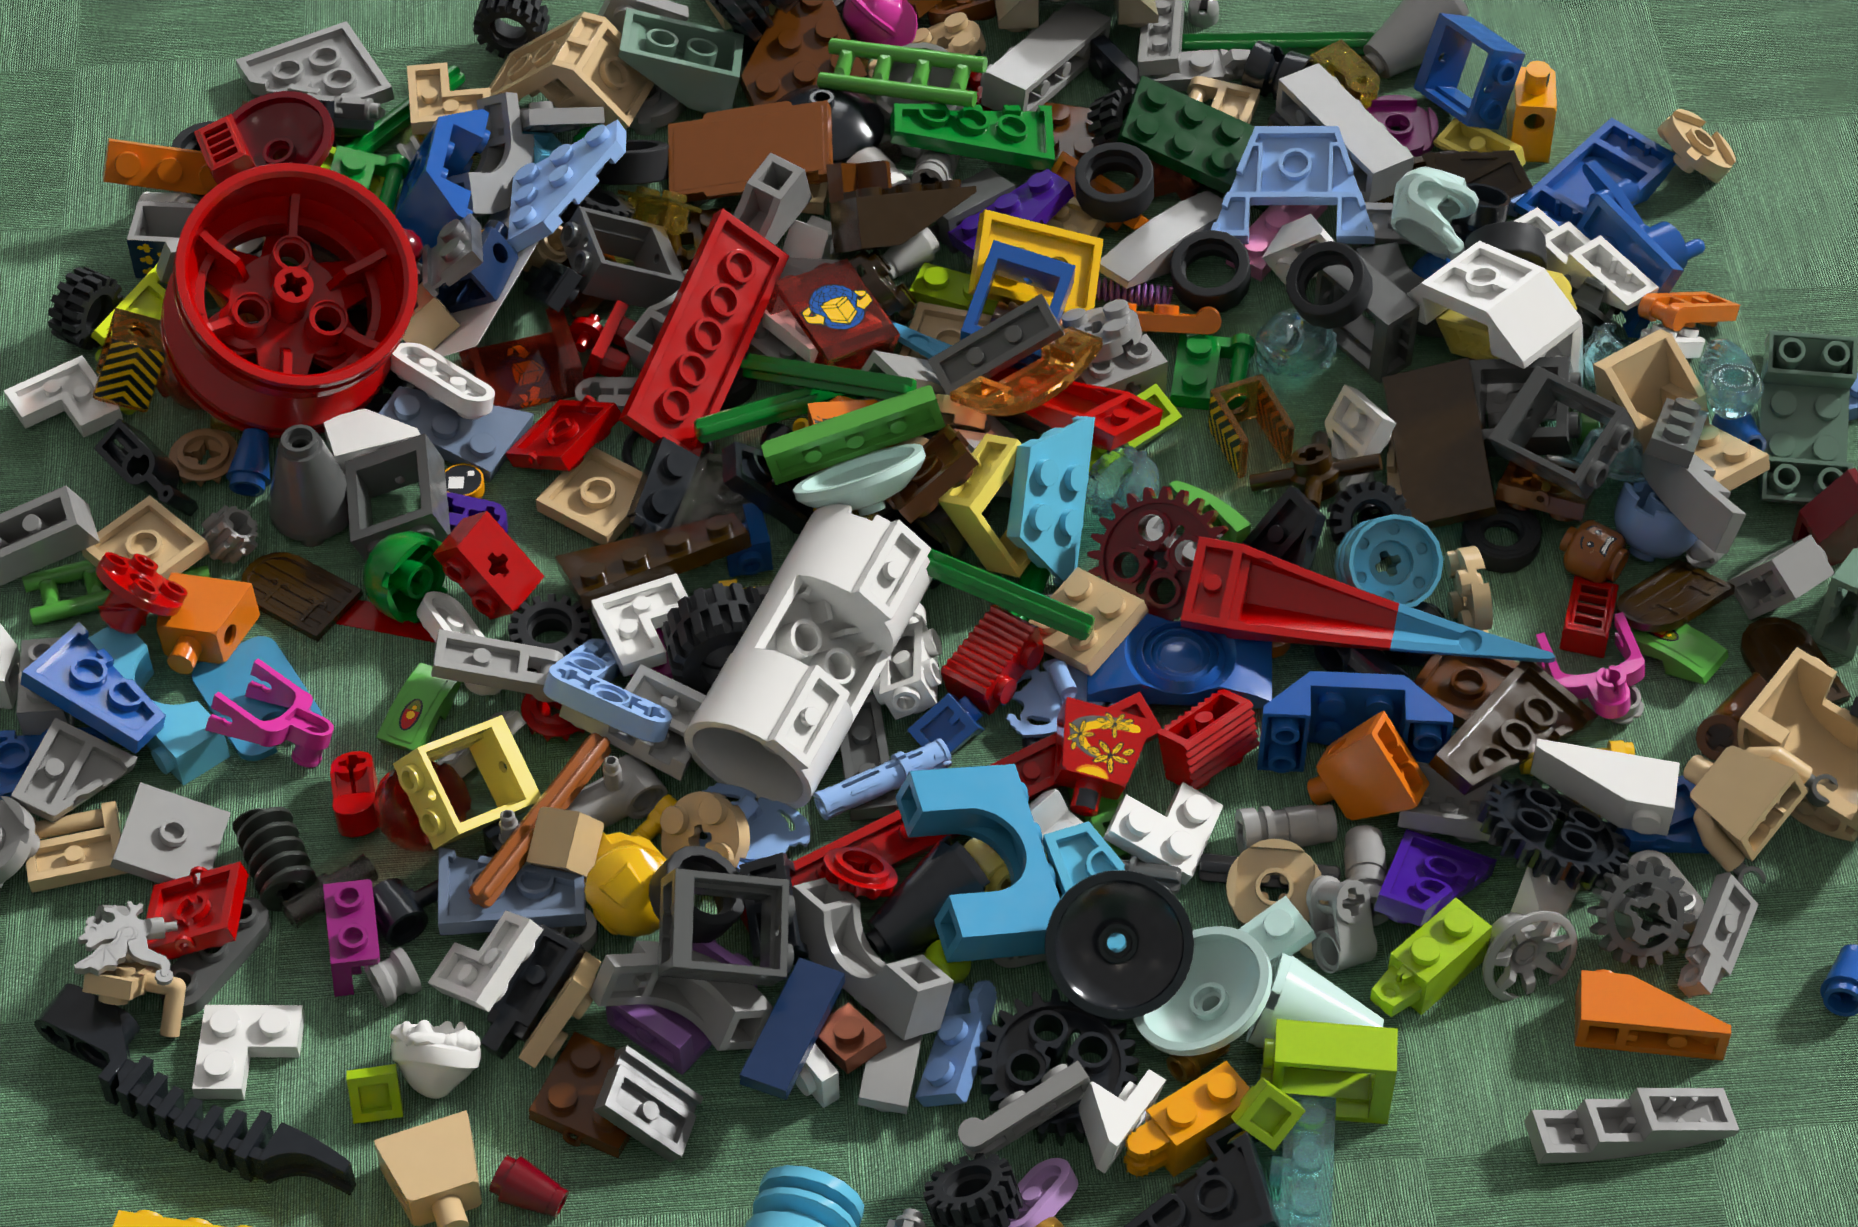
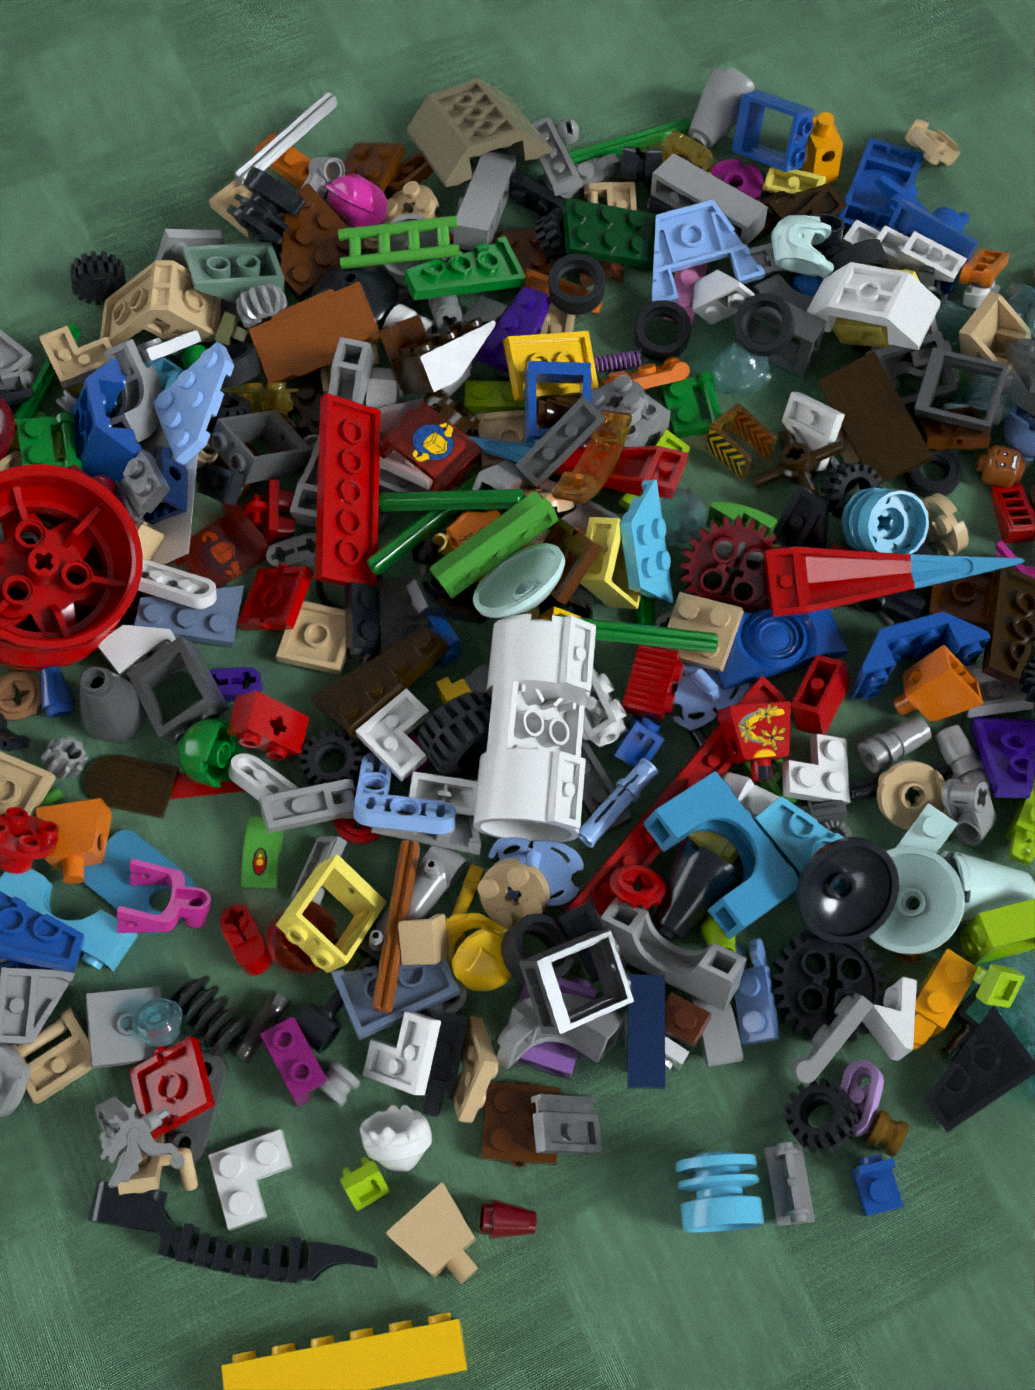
camera: 20 degrees left, 15 degrees up
tile [445,463,485,499] -> none
light grey slope [1099,190,1224,289] -> none
none -> clear light blue cone [132,998,183,1047]
none -> olive tile [214,311,252,345]
none -> light grey gear [236,284,288,328]

